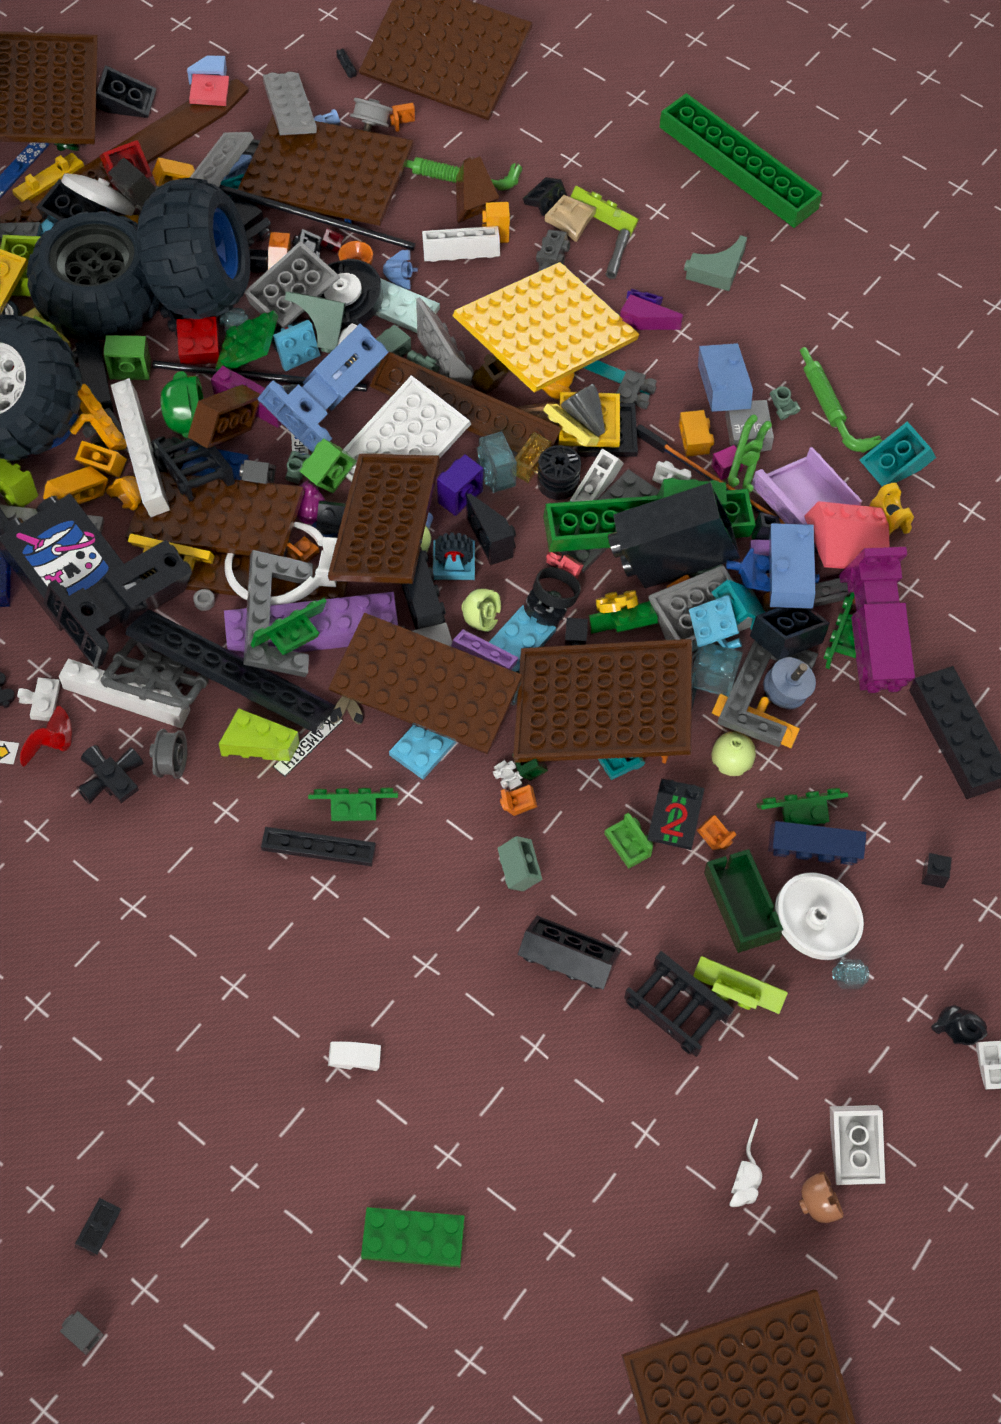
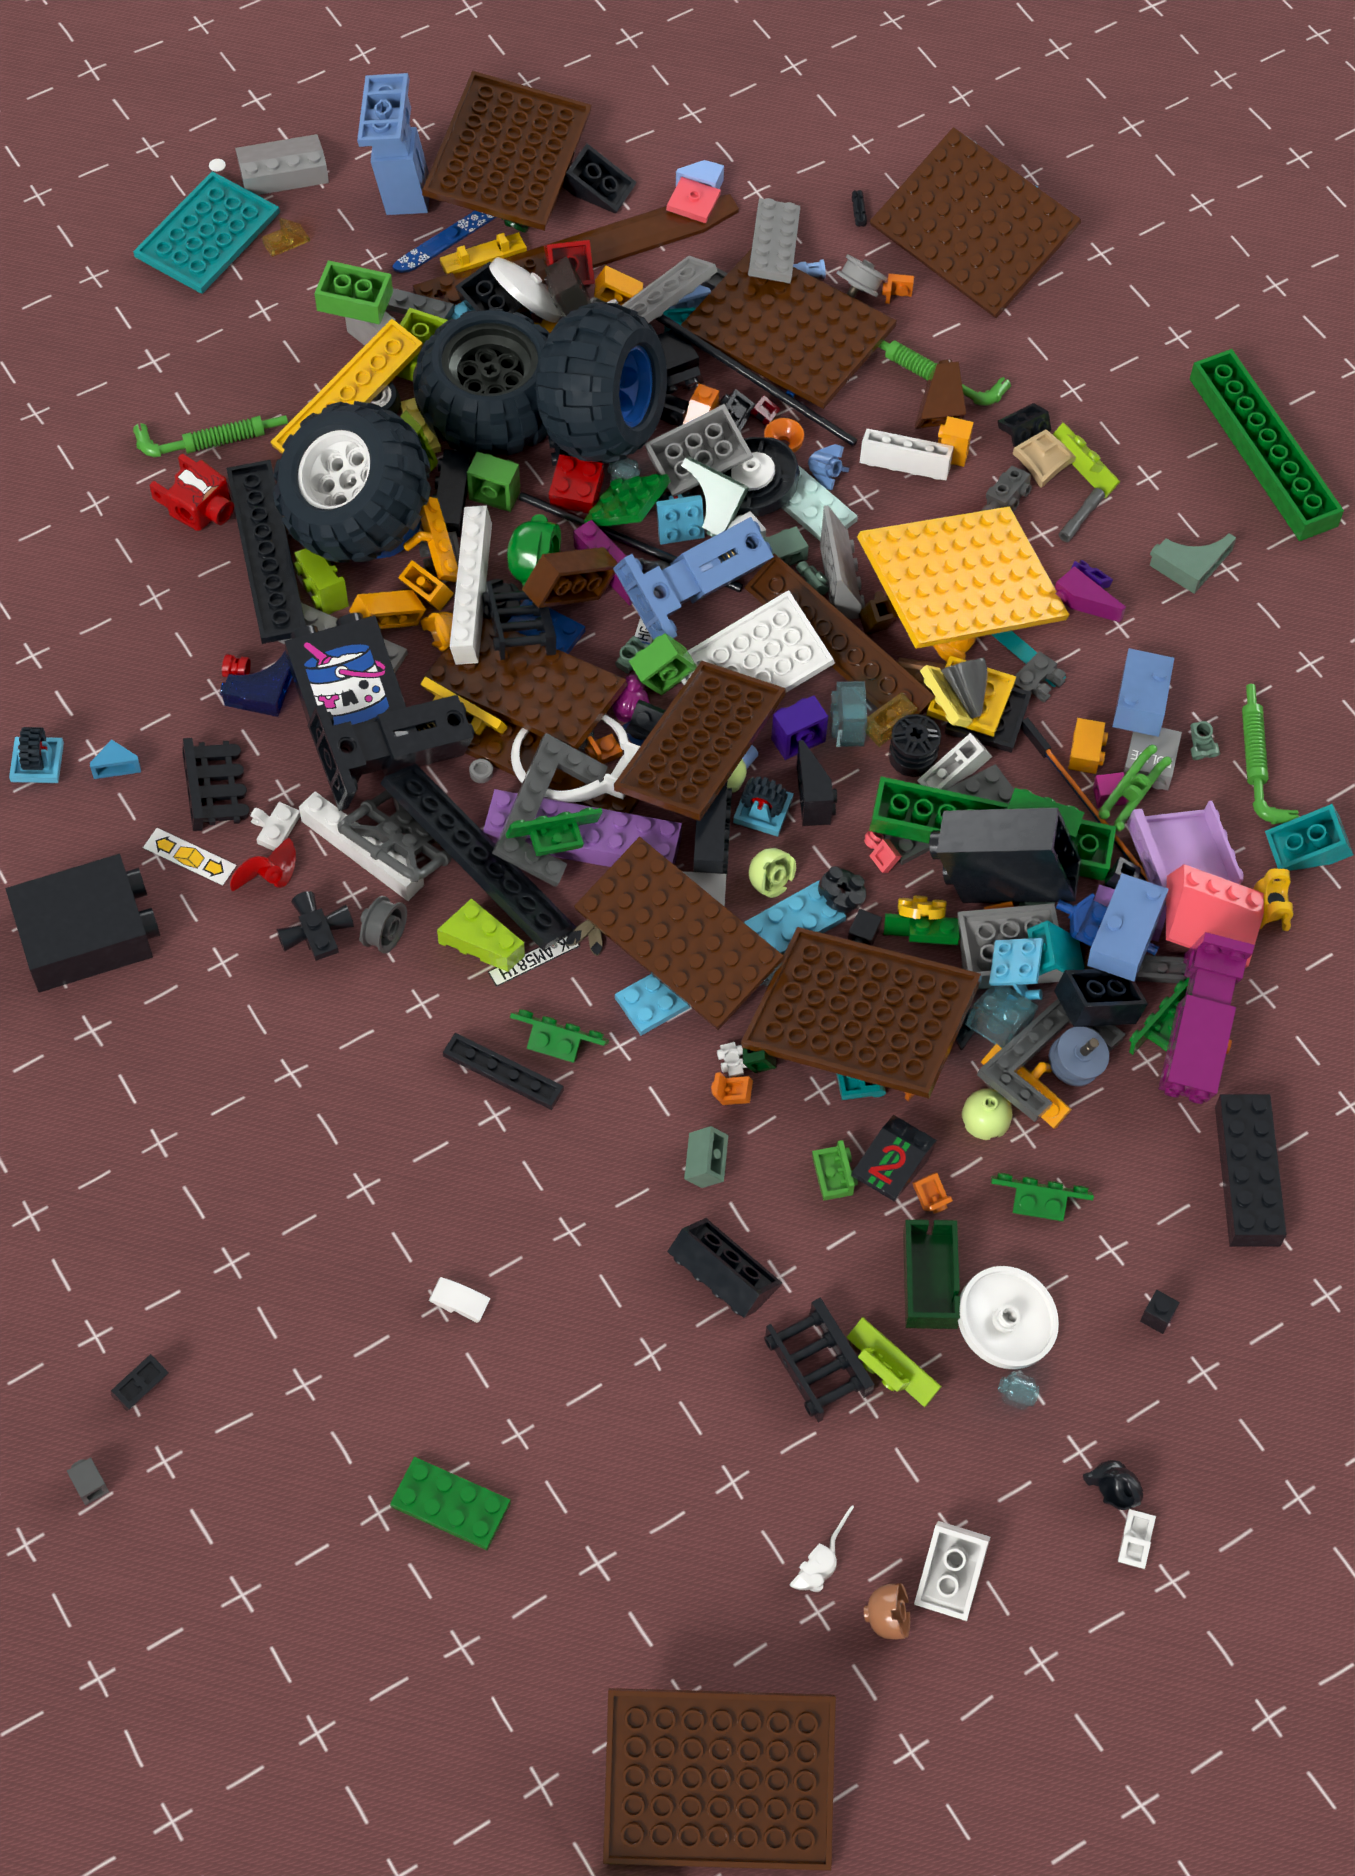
camera: 20 degrees right, 0 degrees up
dark grey brick [240,460,276,484] -> none
medium lavender plate [451,630,518,670] -> none
black tyre [533,567,581,609] -> none
white hips [652,461,692,484] -> none
dark blue brick [768,821,867,865] -> none

